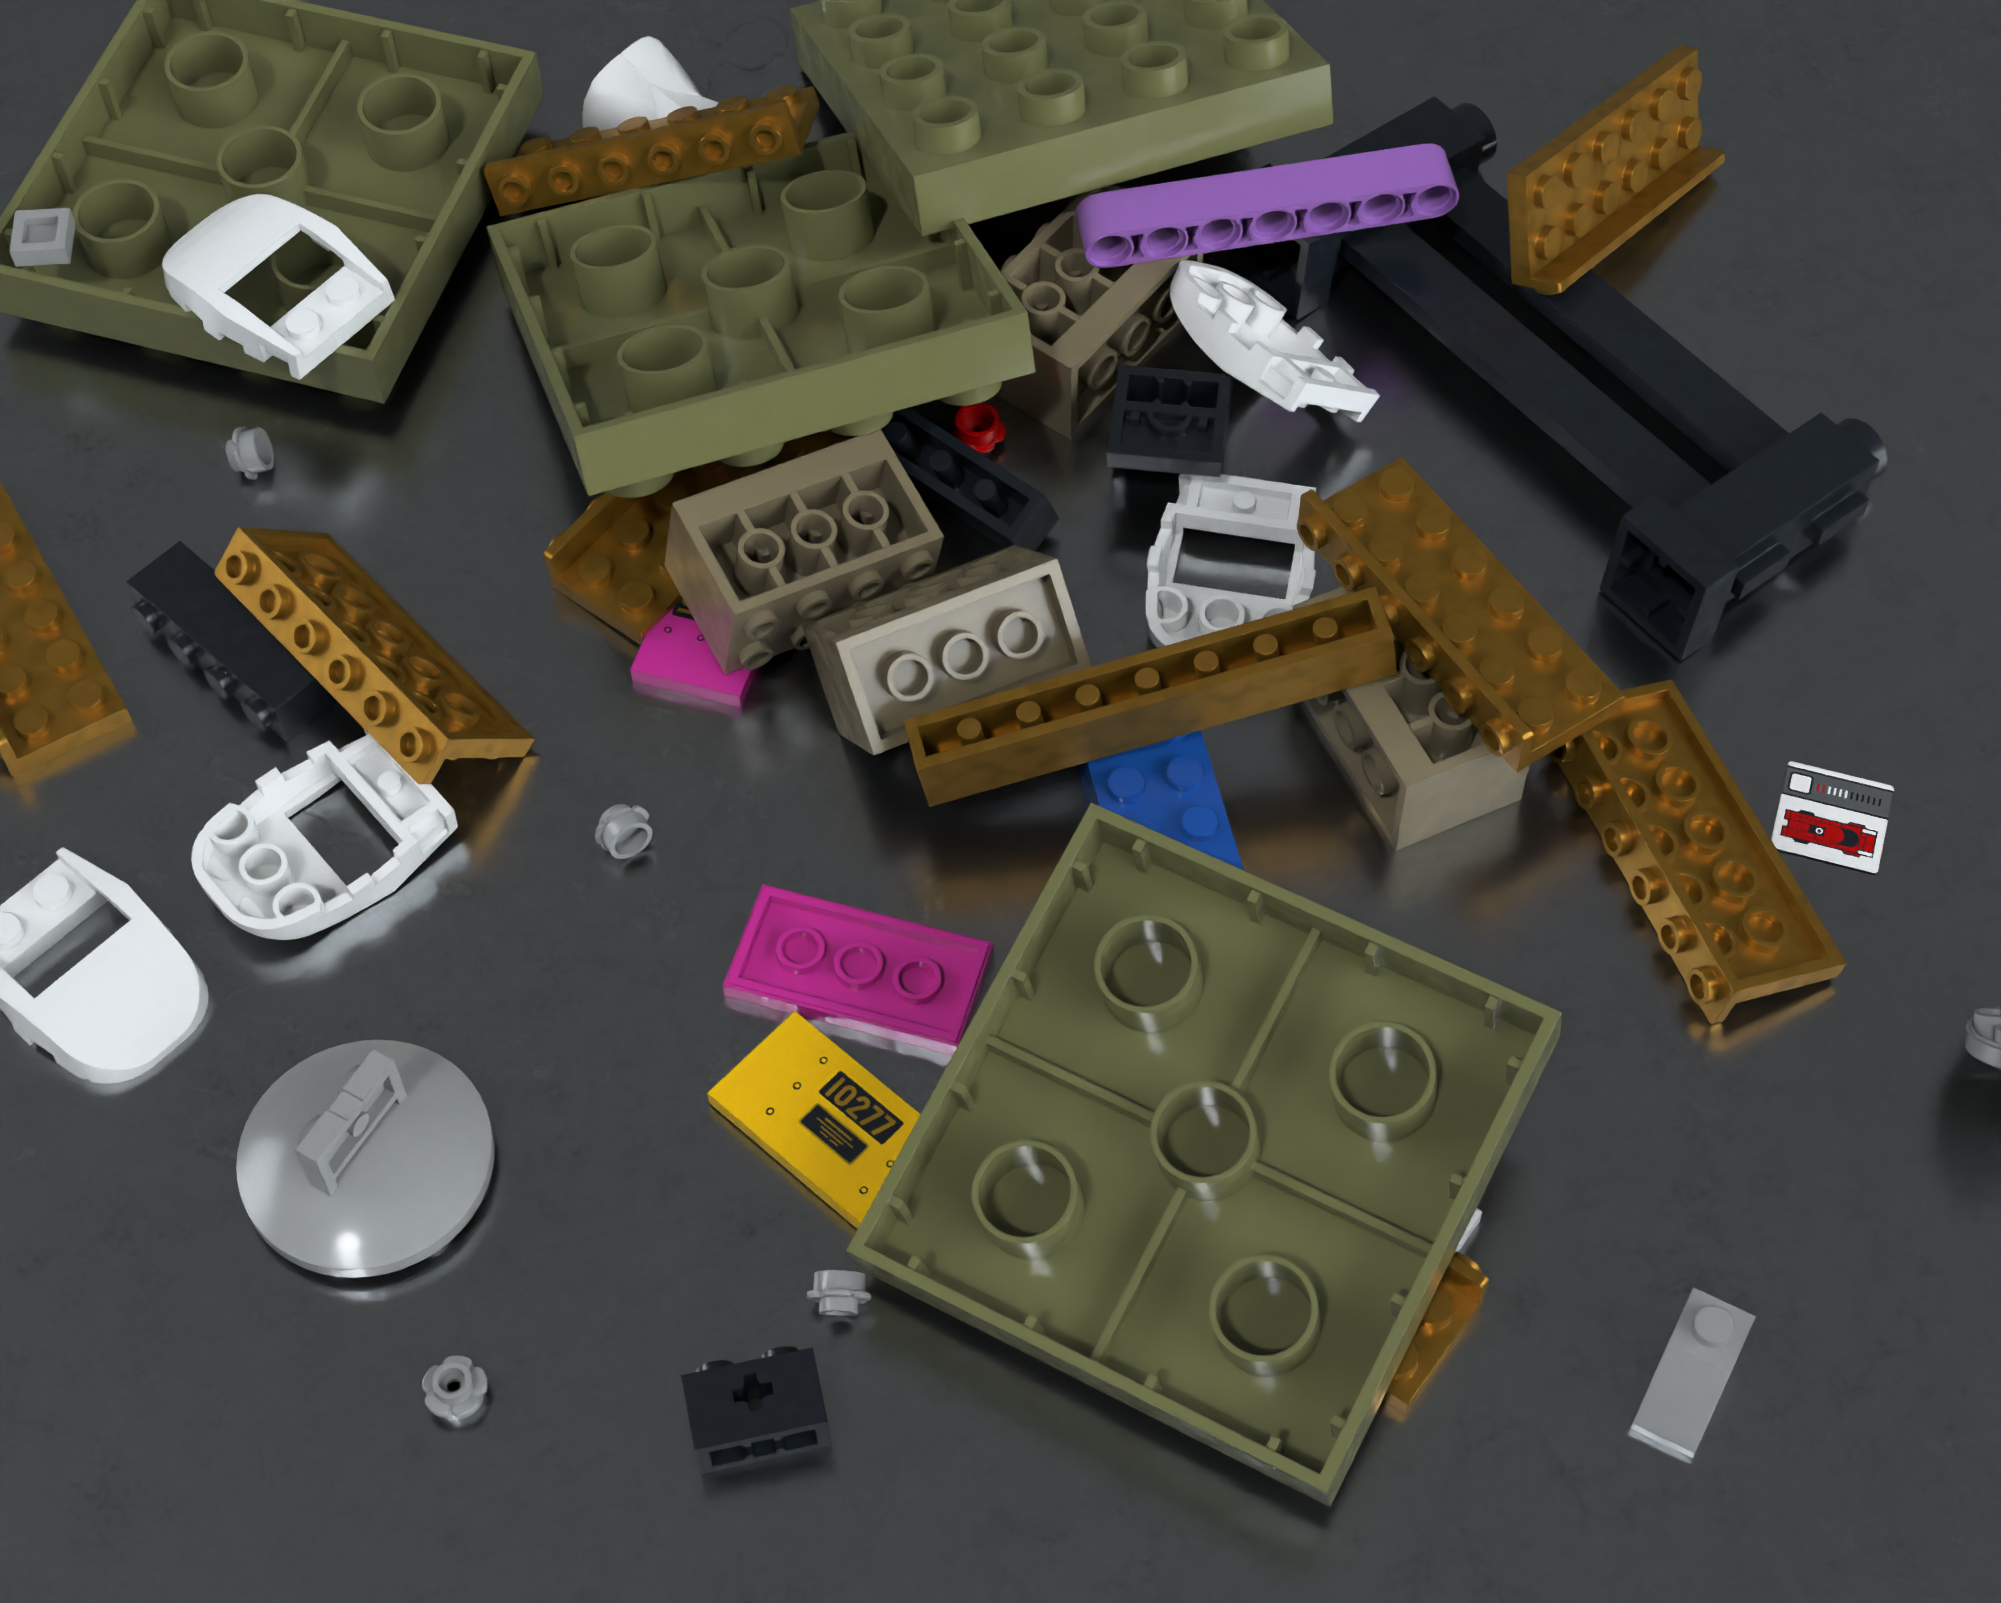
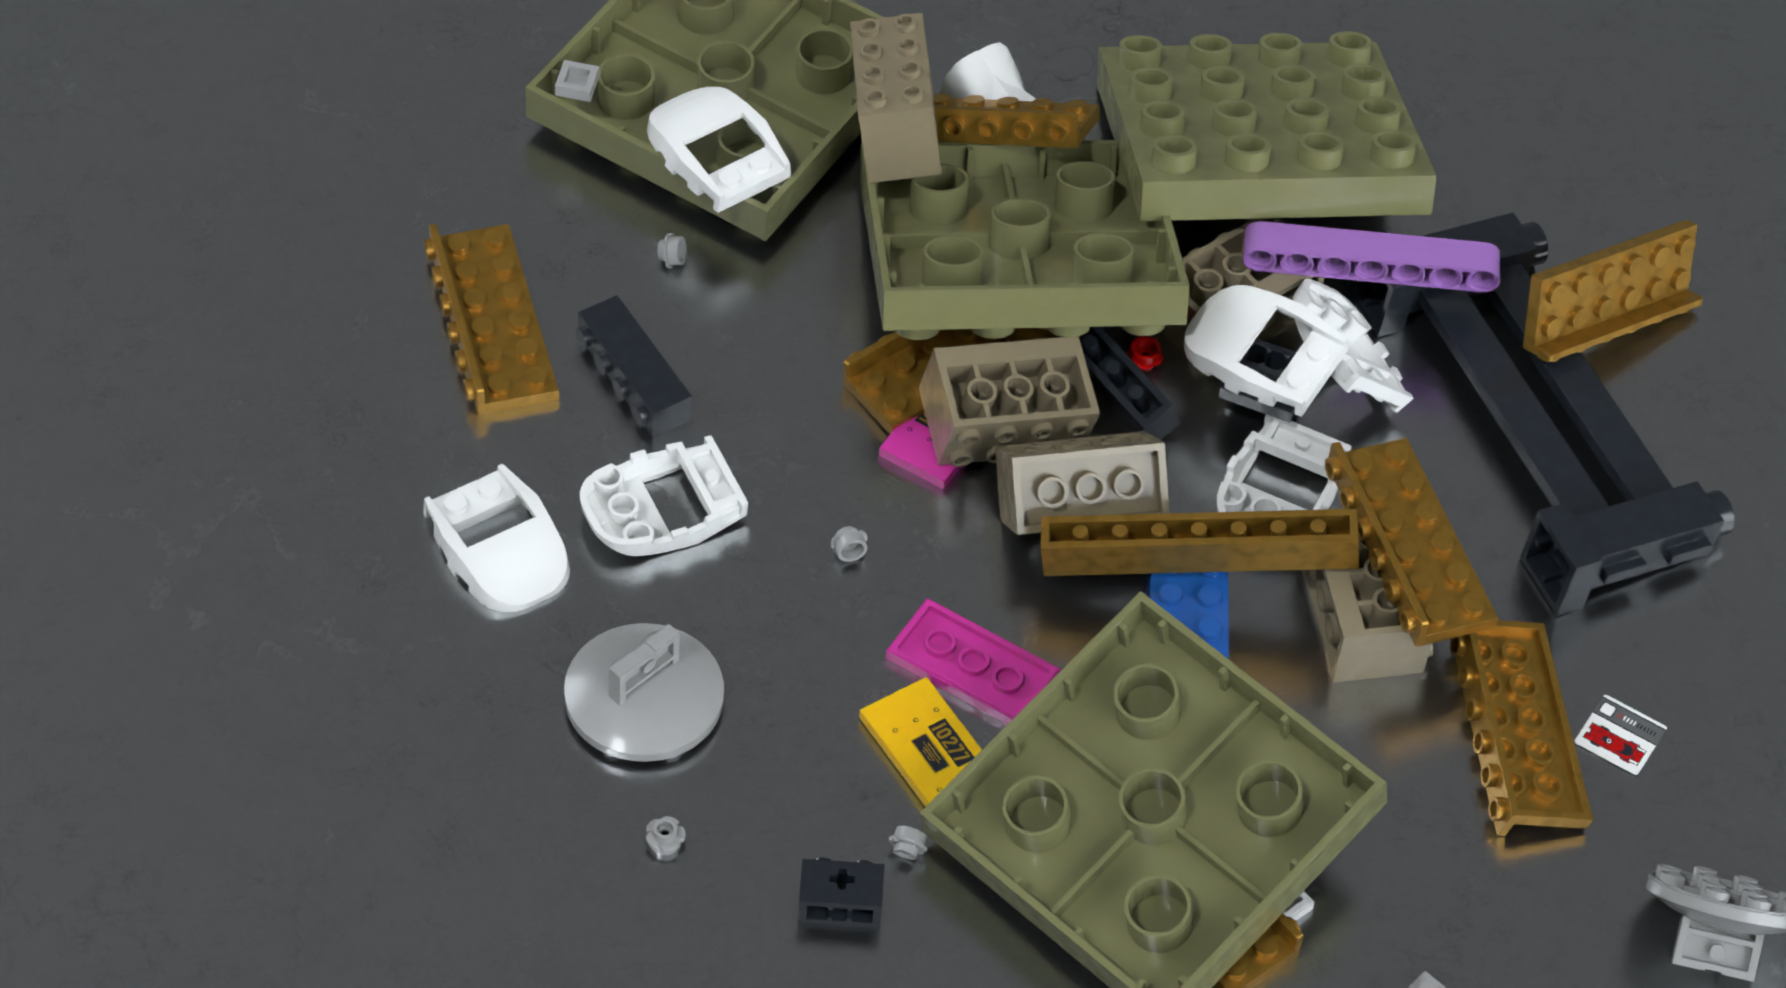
camera: 10 degrees right, 5 degrees down
pearl gold bracket [215,527,535,784] -> none
none -> dark tan brick [850,13,942,183]
none -> white slope [1184,285,1349,417]

